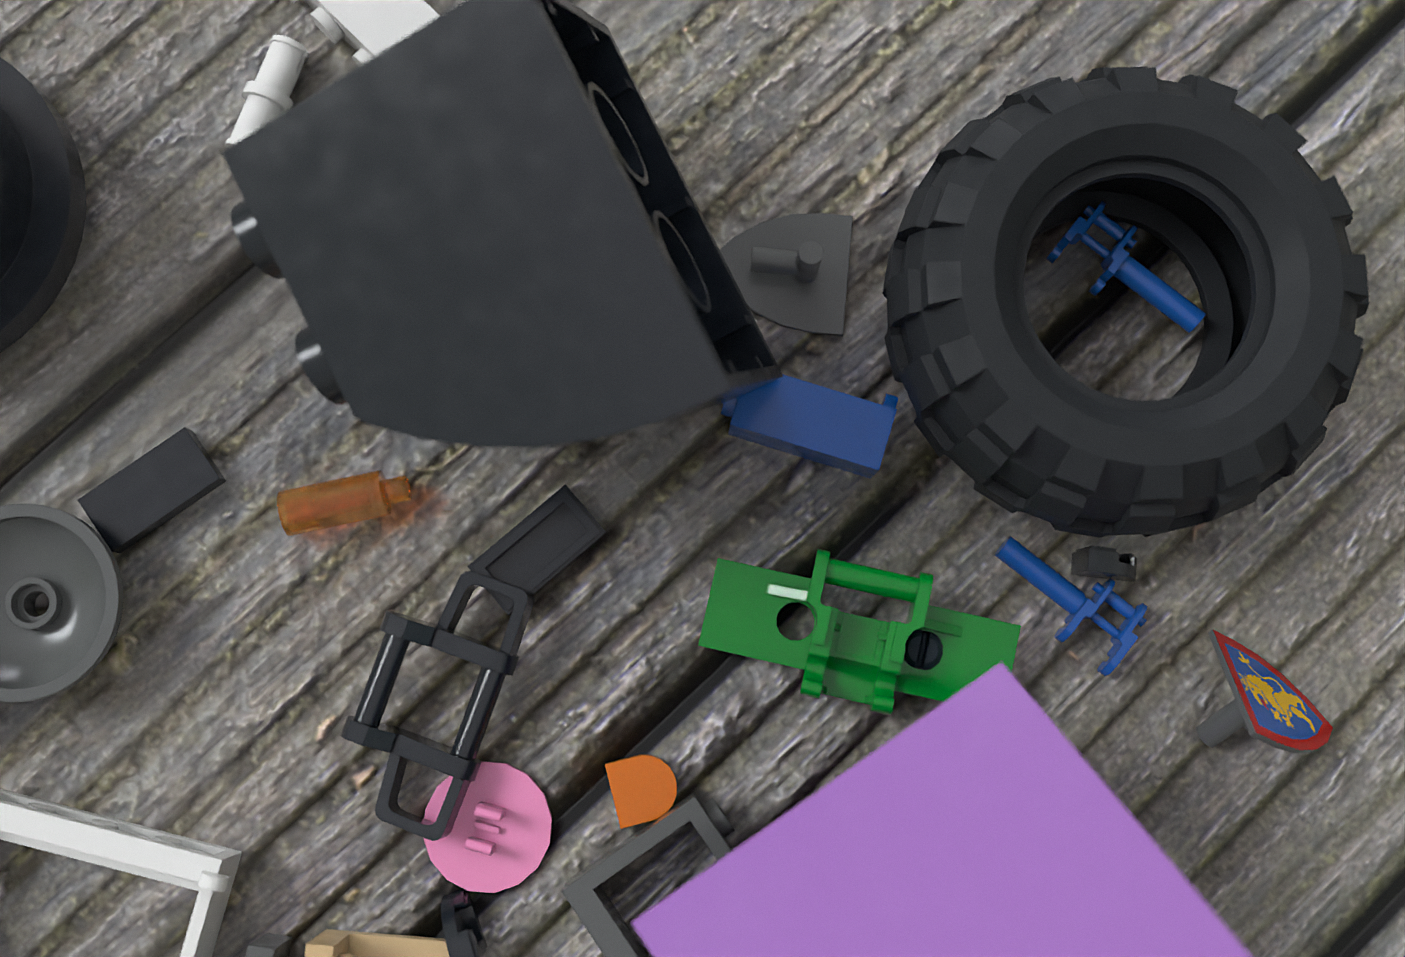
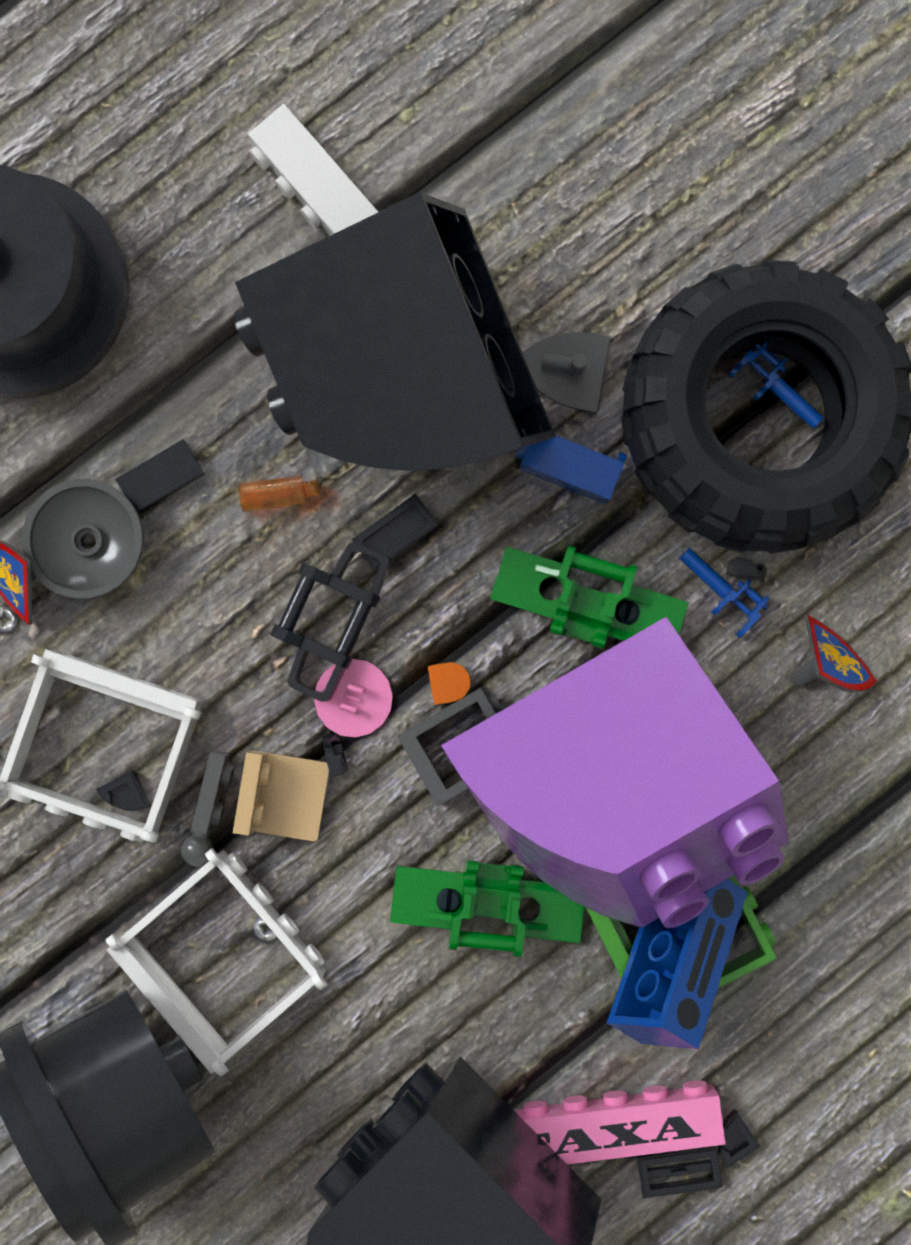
camera: 15 degrees right, 5 degrees up
white pin [225,34,310,148] -> none

